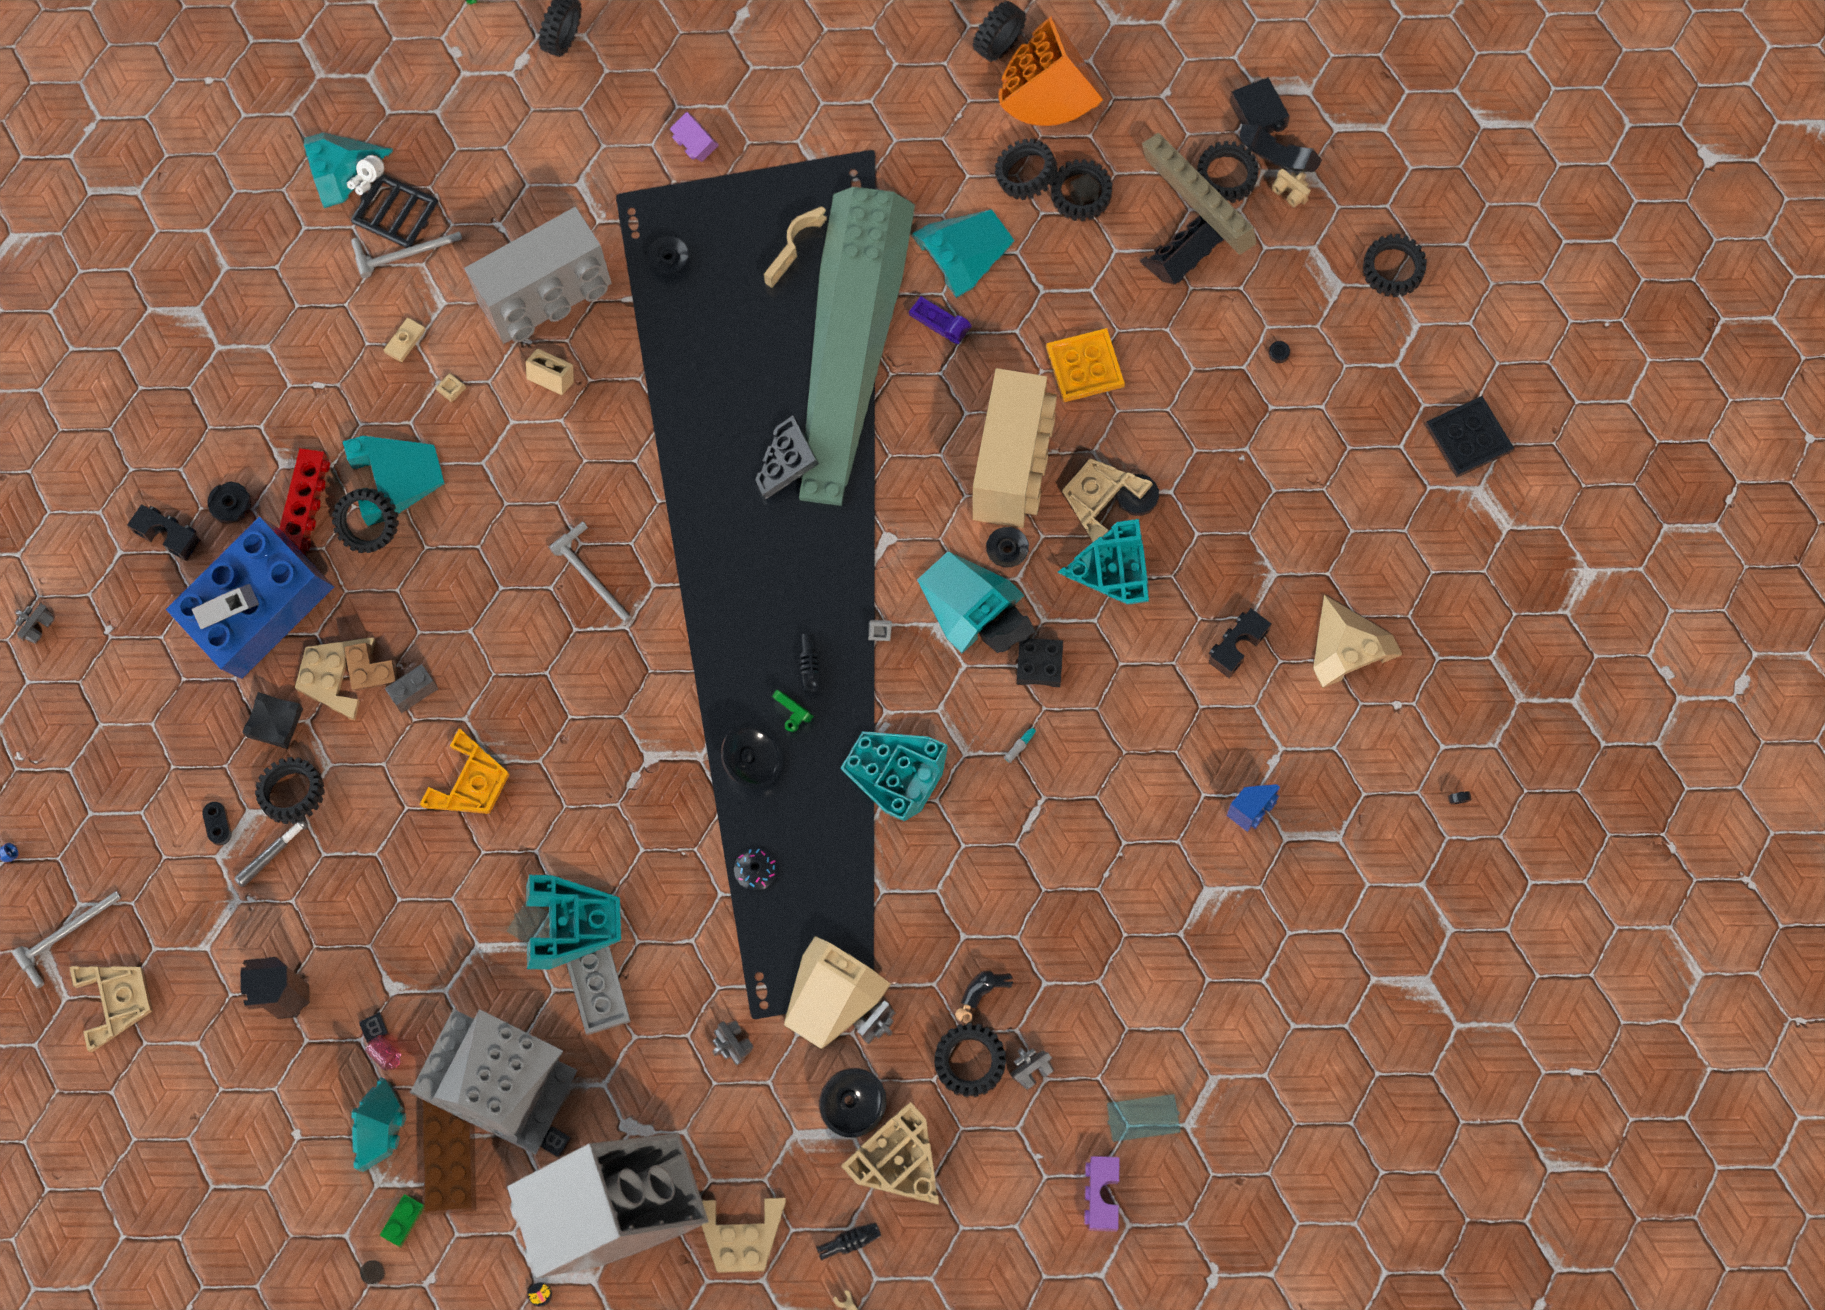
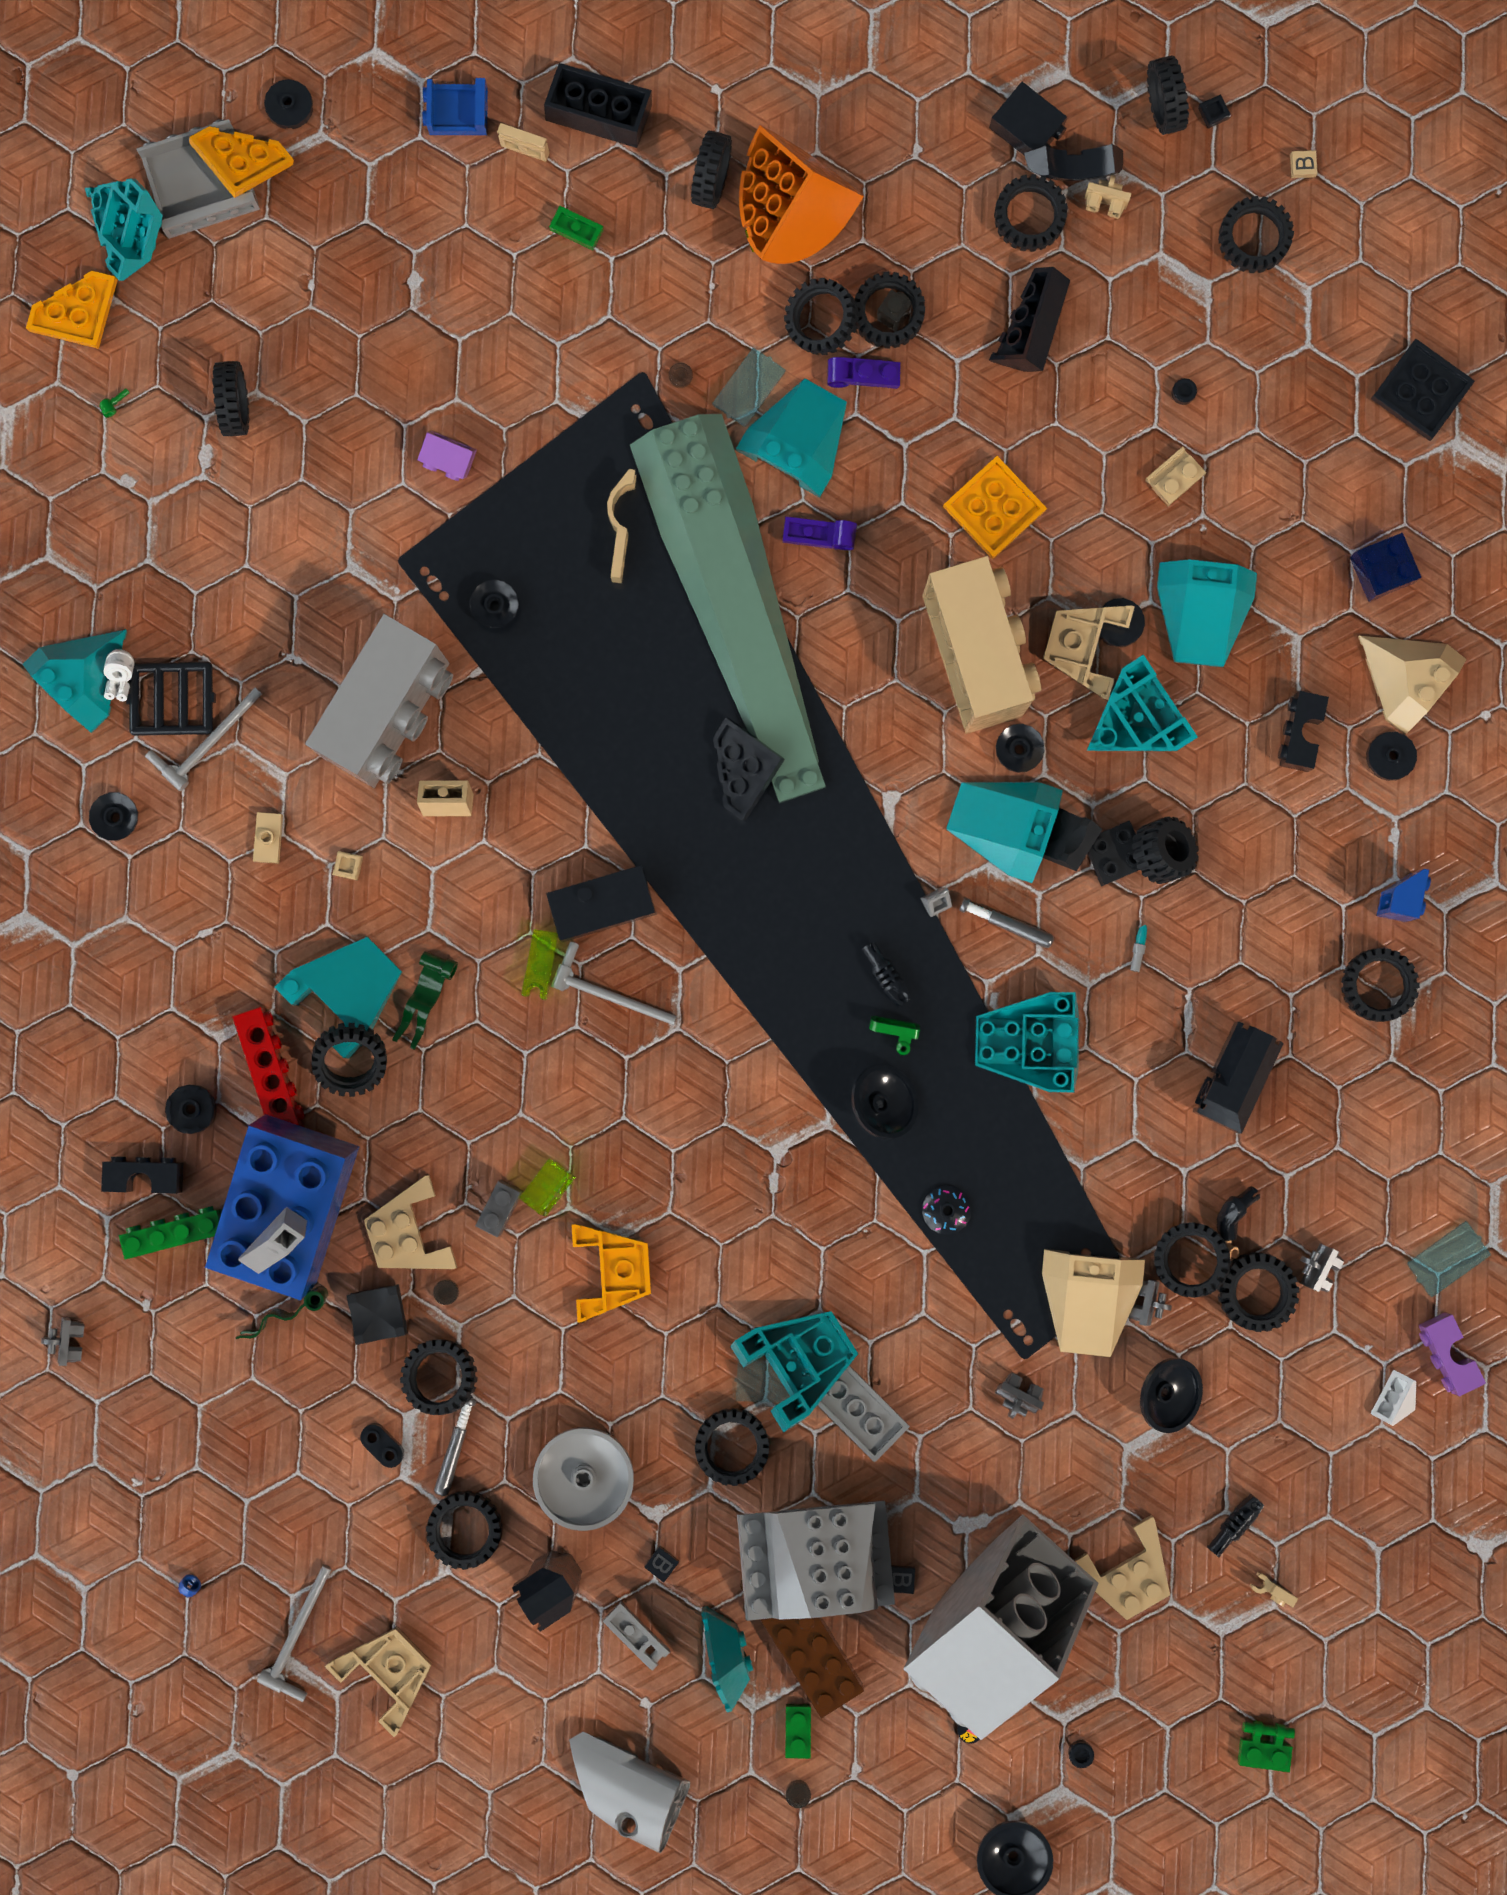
camera: 30 degrees left, 15 degrees up
medium nougat brick [344,643,399,691] -> none
clear pink brick [365,1035,401,1071] -> none
tan wedge [841,1102,939,1205] -> none
dark tan brick [1142,133,1257,255] -> none
none -> black dish [89,792,138,841]
none -> green brick [119,1206,223,1260]
none -> dark green flag [236,1286,328,1339]
none -> dark green flag [392,951,458,1050]
none -> black tyre [426,1491,502,1570]
none -> clear smoke tile [433,1279,459,1305]
none -> clear neon green hinge [519,1158,576,1216]
none -> clear neon green plate [521,929,558,1000]
none -> light grey dish [533,1427,634,1531]
none -> black brick [546,865,657,942]
none -> green plate [549,206,604,251]
none -> light grey panel [569,1732,690,1853]
none -> light grey plate [603,1602,671,1670]
none -> clear smoke tile [668,363,693,388]
none -> black tyre [695,1408,769,1486]
none -> clear light blue piece [712,348,786,427]
none -> dark purple plate [827,357,900,389]
none -> flat silver piece [959,897,1054,948]
none -> black tyre [1132,816,1199,884]
none -> tan plate [1145,447,1206,506]
none -> black tyre [1147,55,1189,135]
none -> black tyre [1154,1222,1231,1298]
none -> teal wedge [1157,559,1257,667]
none -> black brick [1193,1022,1284,1134]
none -> black tile [1198,94,1231,129]
none -> tan tile [1290,150,1317,178]
none -> black tyre [1341,948,1420,1022]
none -> clear blue brick [1350,532,1422,602]
none -> black plate [1366,732,1417,781]
none -> white slope [1370,1370,1416,1426]

